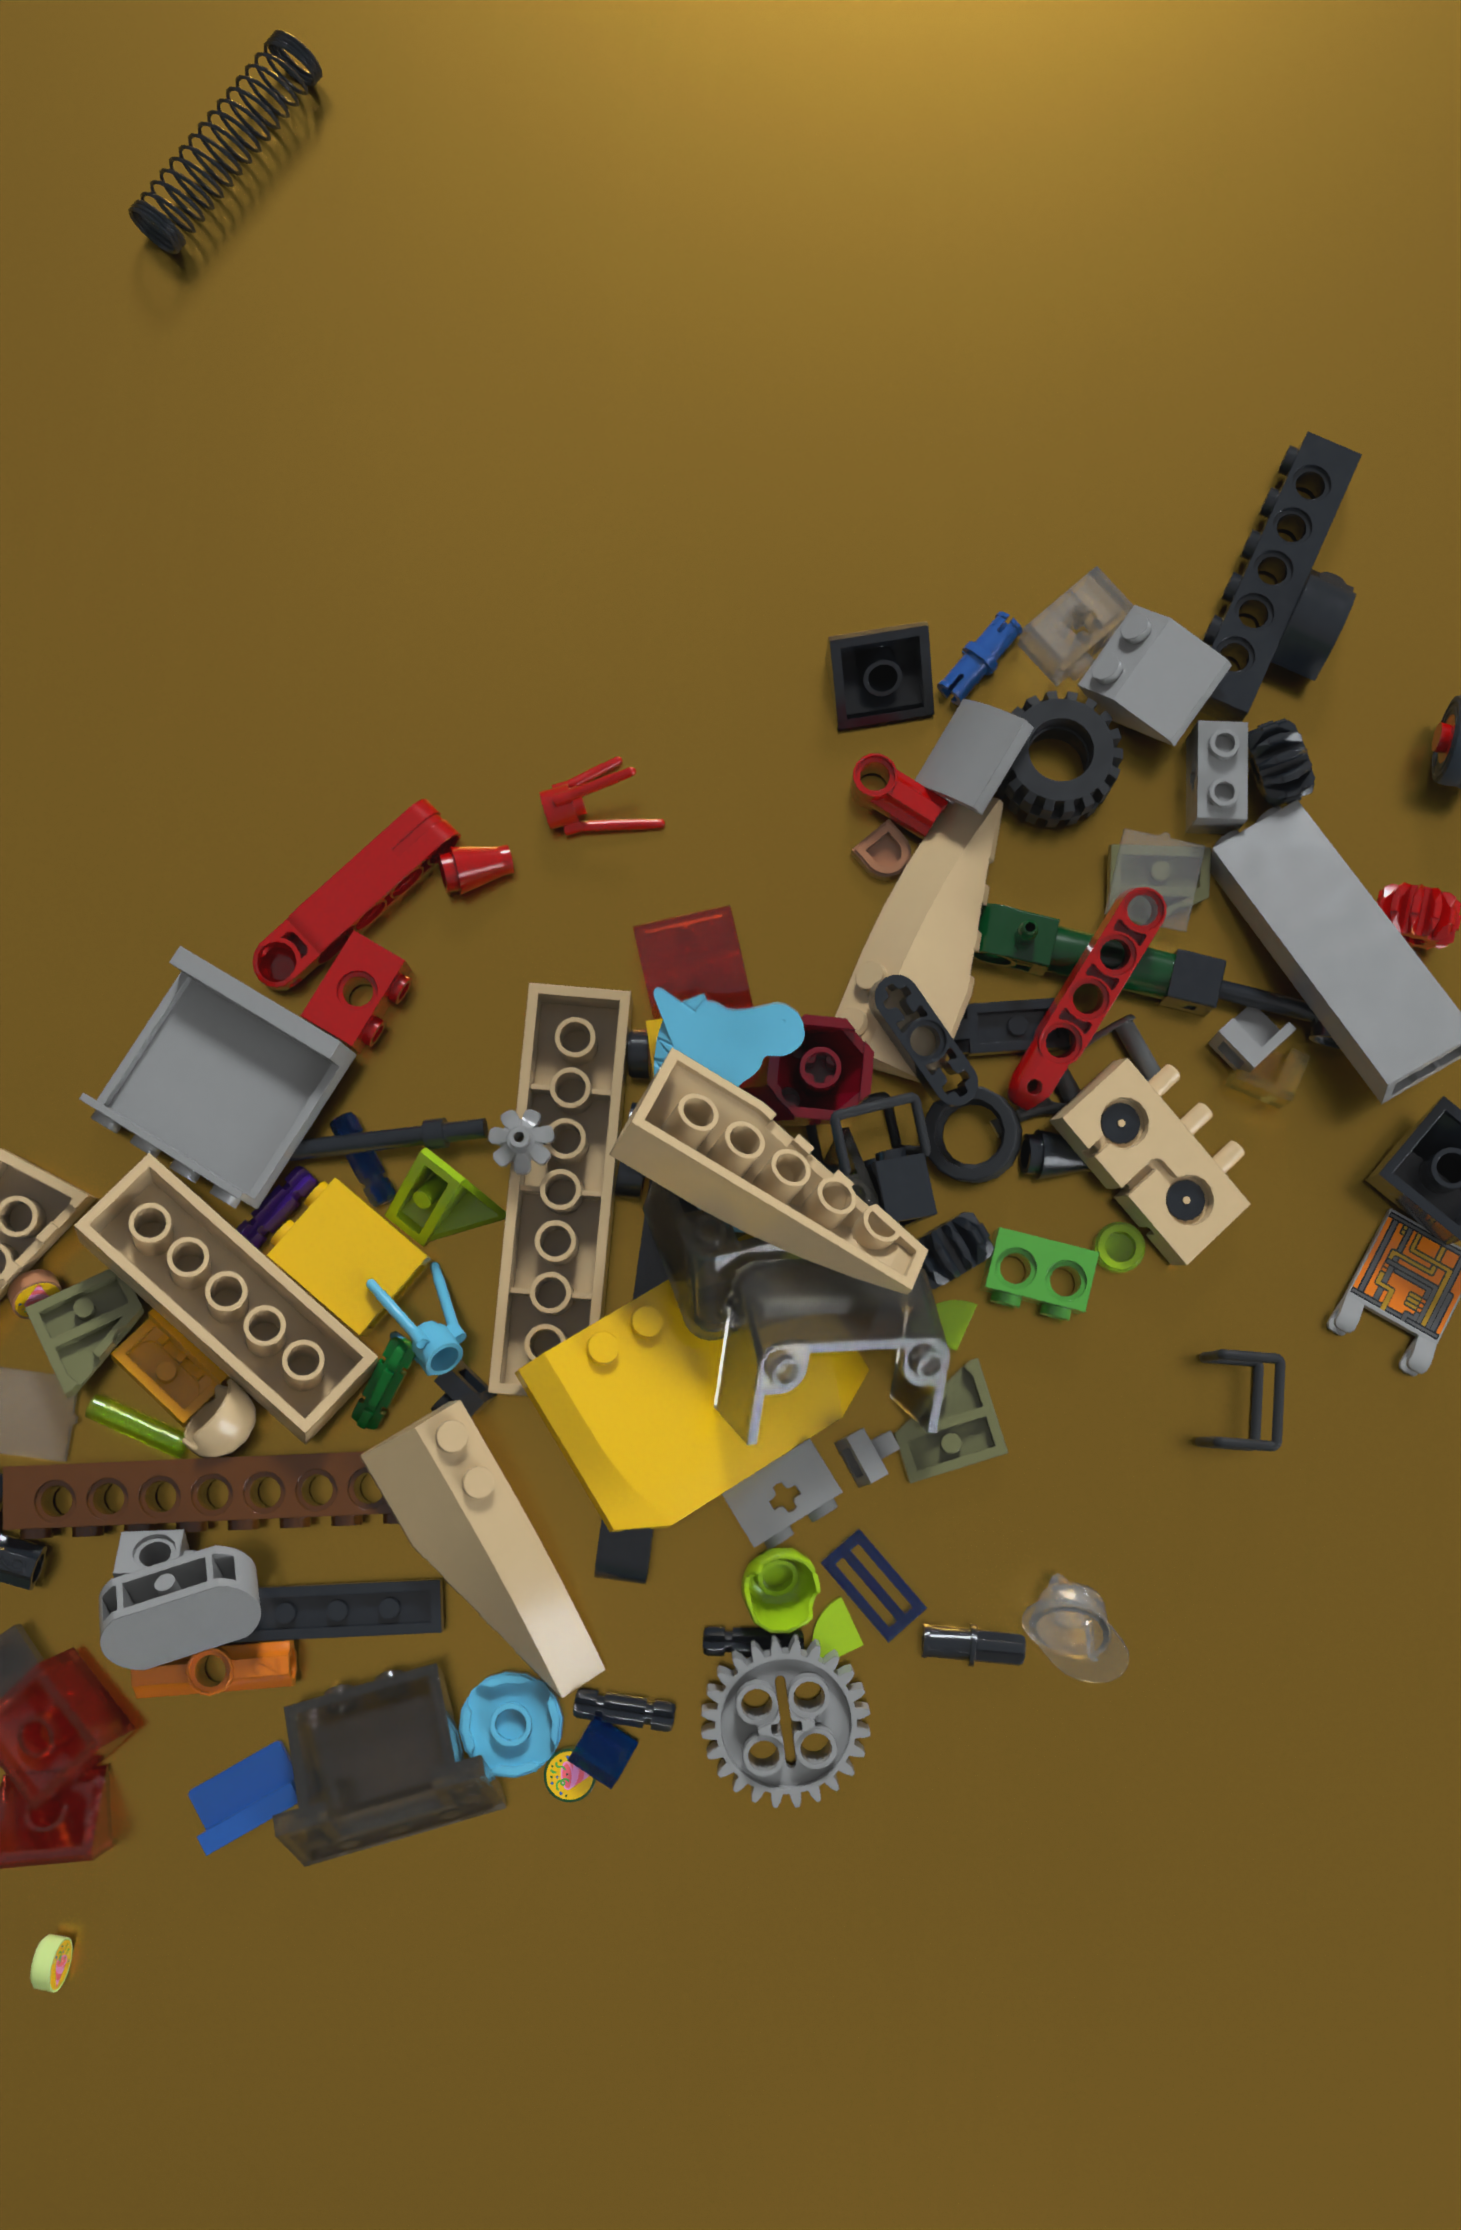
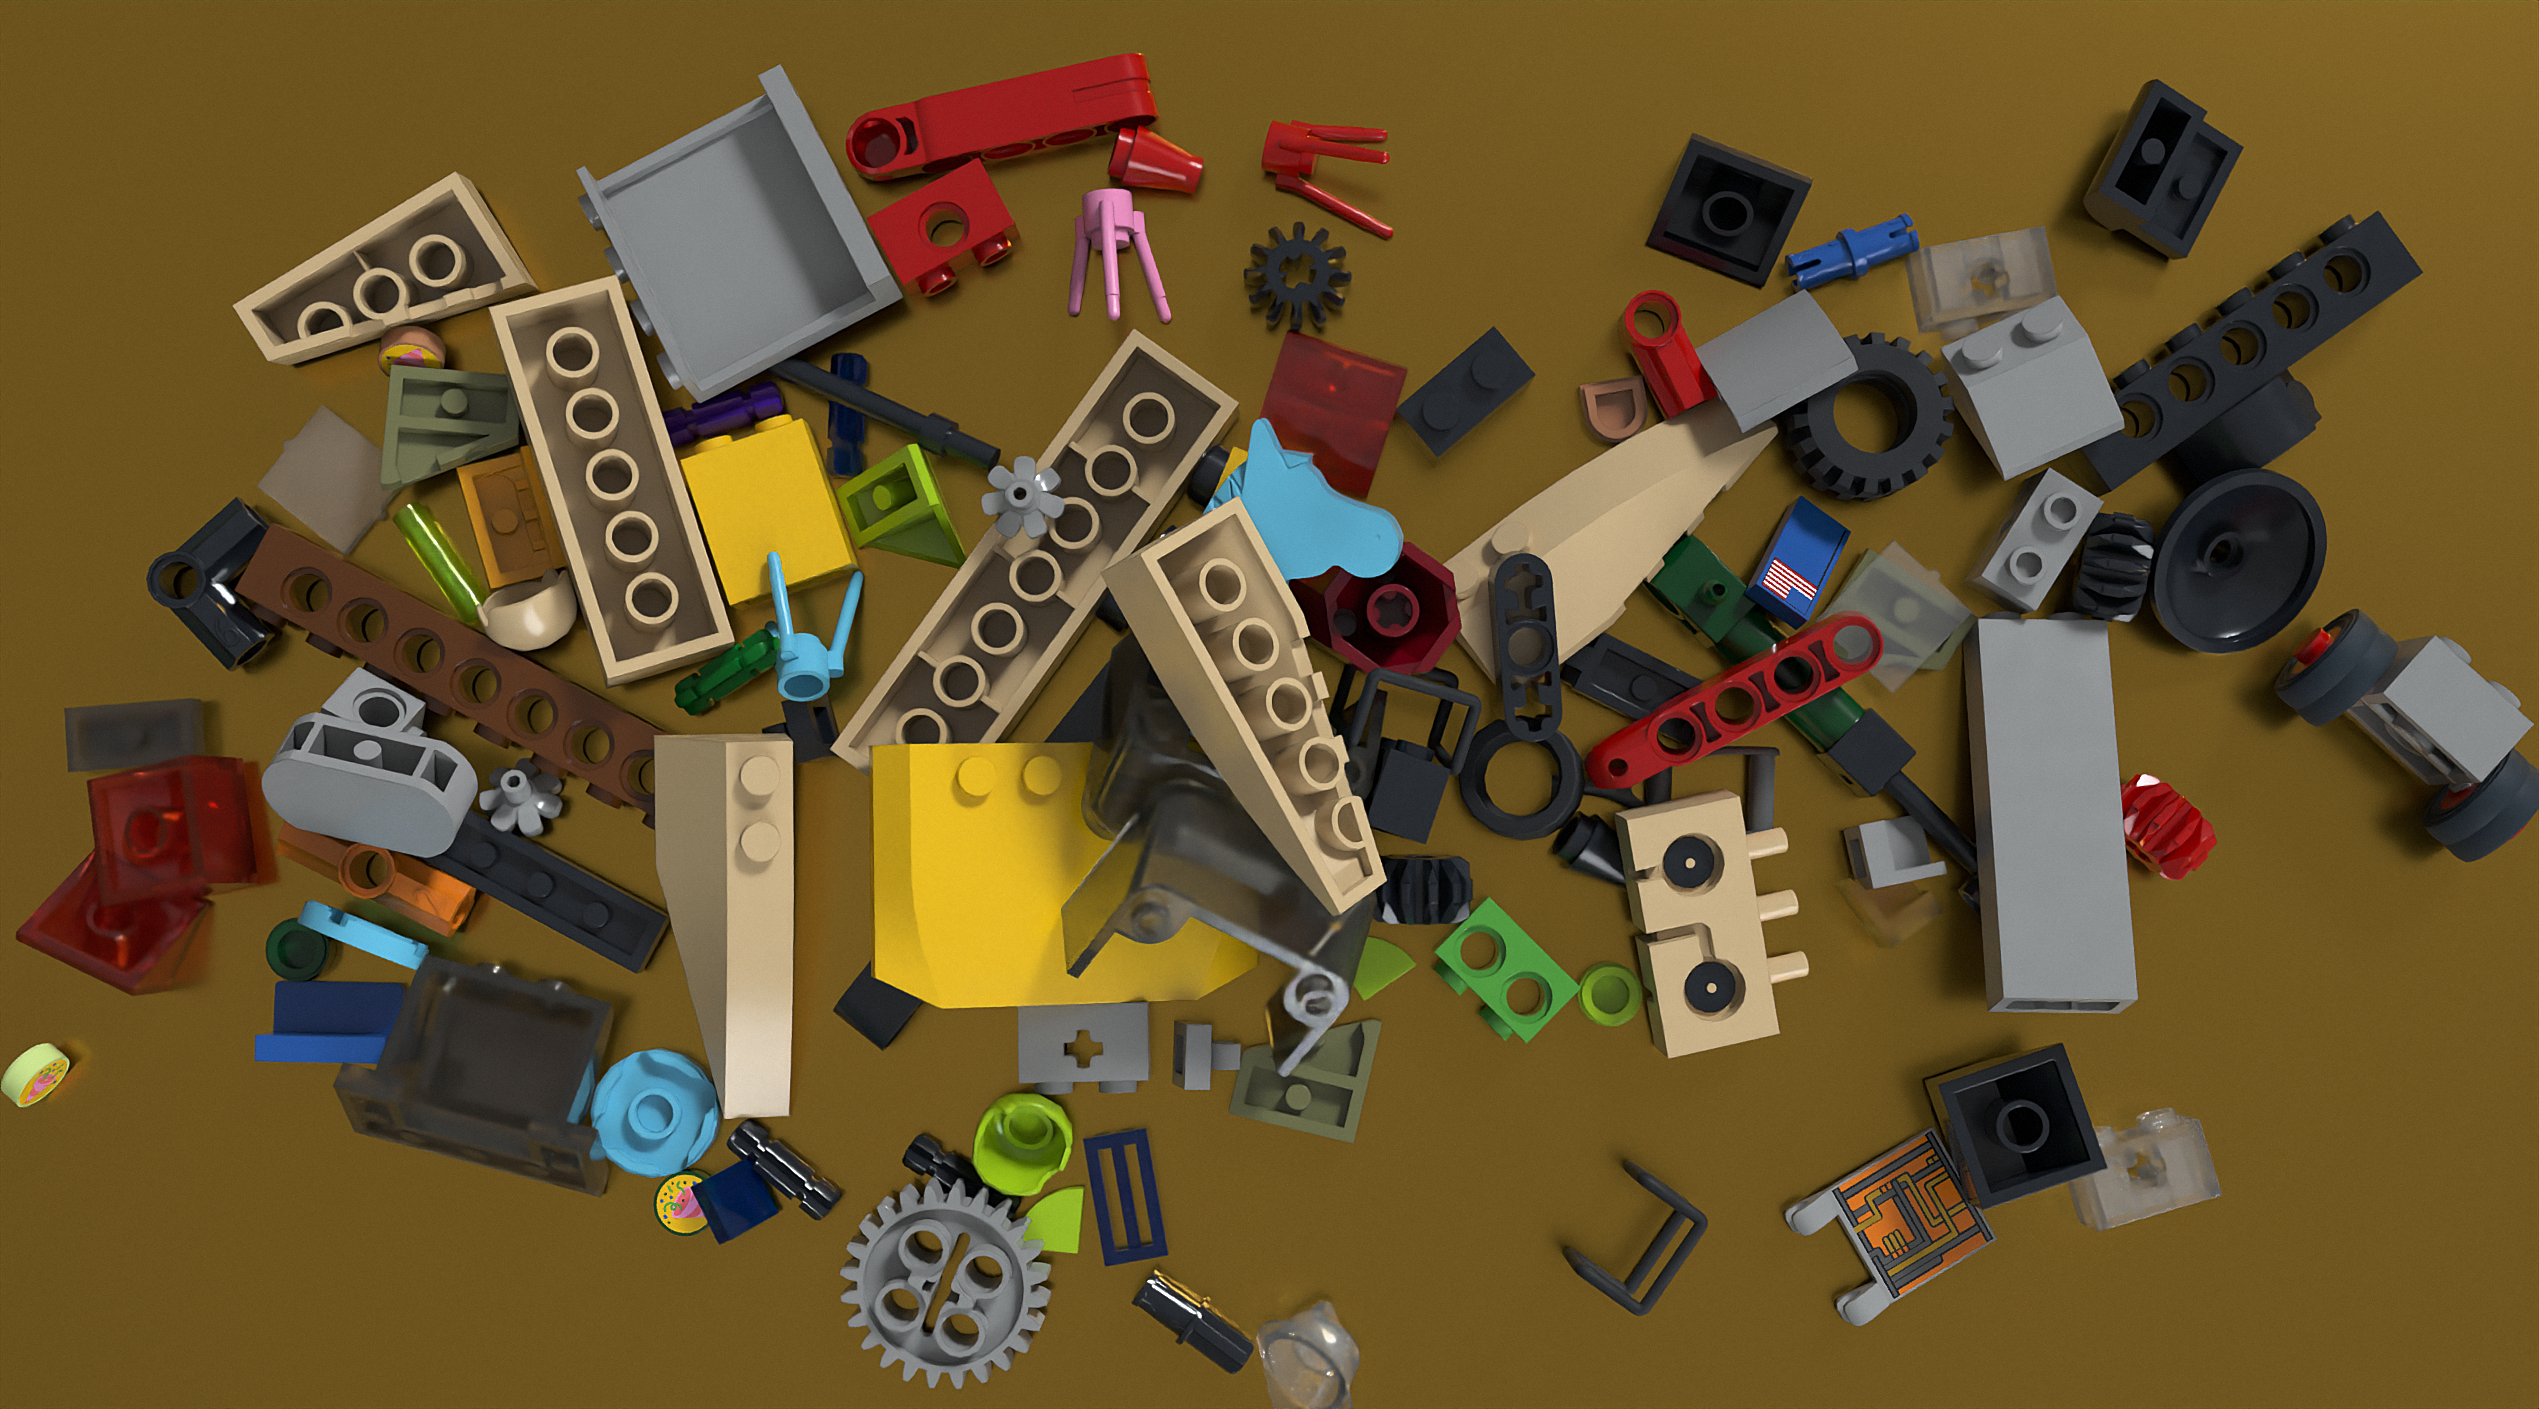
camera: 30 degrees right, 5 degrees up
none -> dark green tile [265,917,336,982]
none -> medium azure tile [297,899,430,971]
none -> light grey plant [479,758,563,838]
none -> bright pink plant [1067,188,1171,323]
none -> black gear [1244,221,1352,332]
none -> black brick [1393,326,1536,467]
none -> blue tile [1745,495,1851,630]
none -> black brick [2083,79,2244,260]
none -> black dish [2148,468,2327,654]

